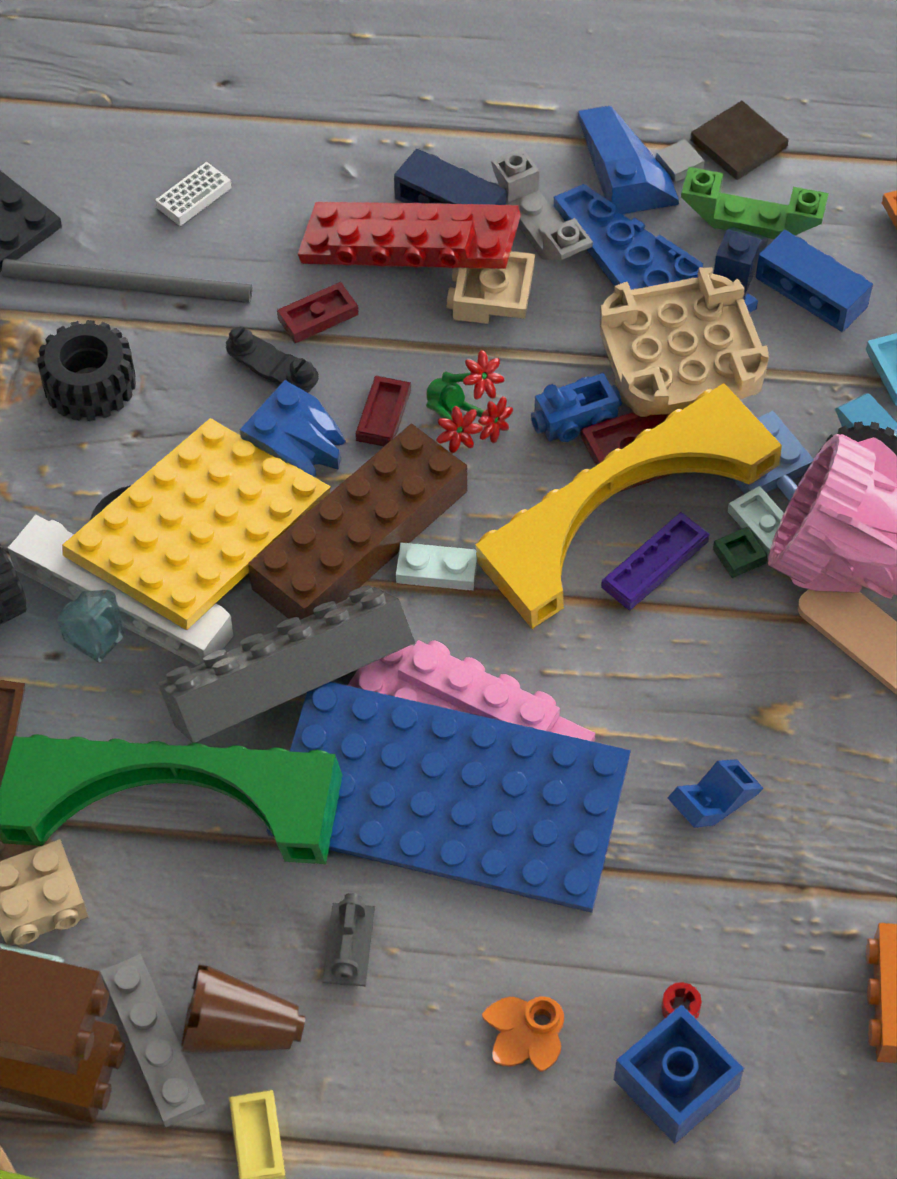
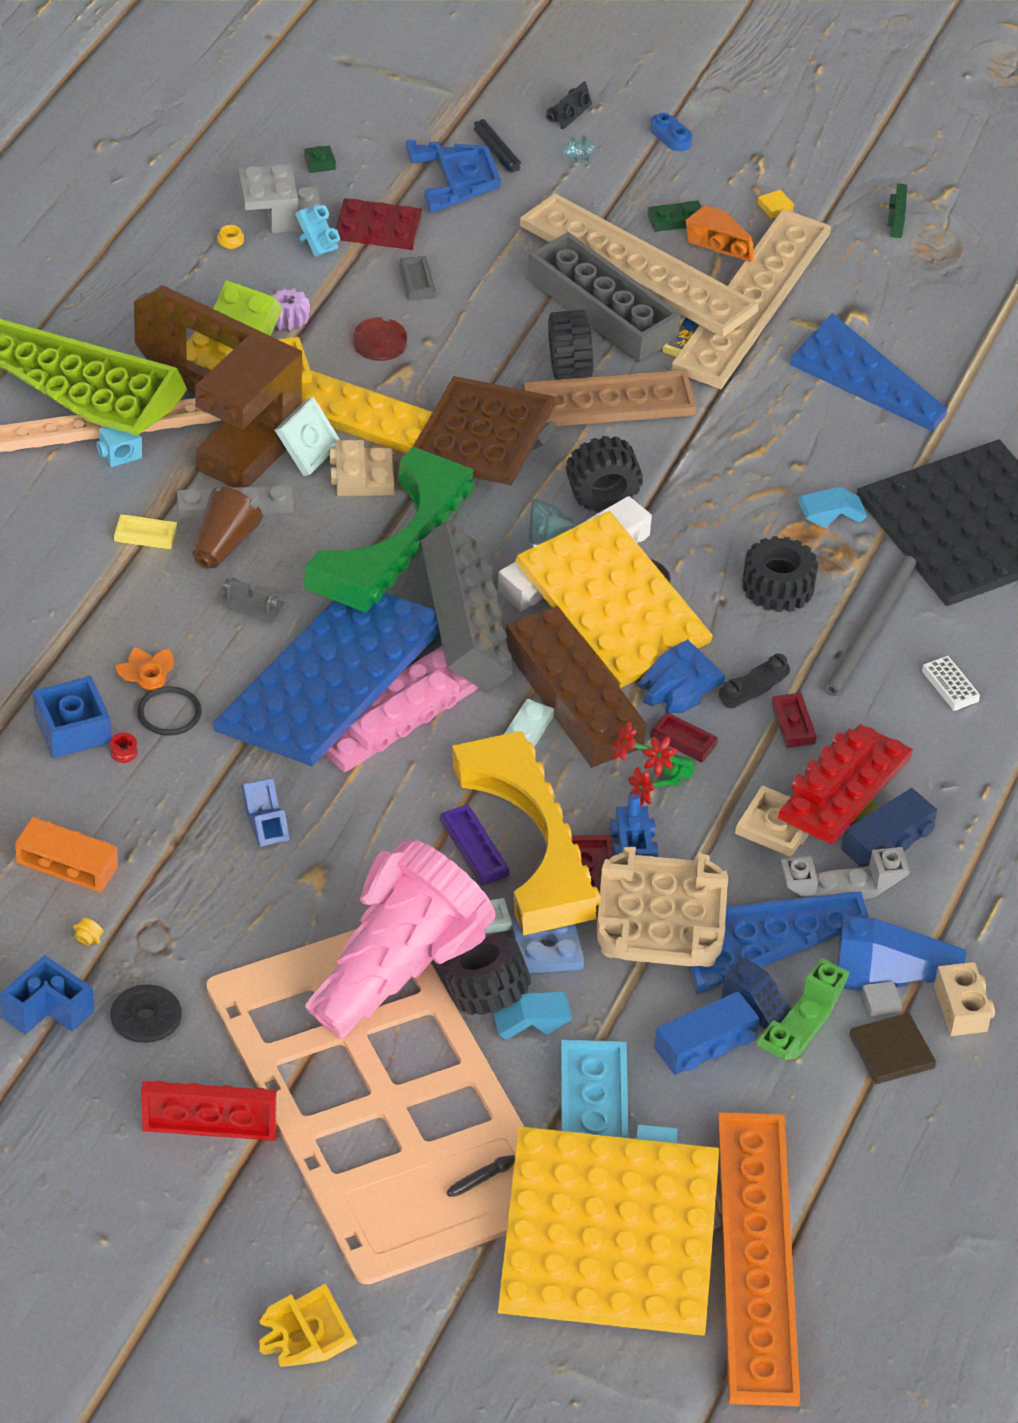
camera: 105 degrees right, 10 degrees down
none -> black tyre [137,686,202,736]
none -> tan brick [934,962,995,1036]

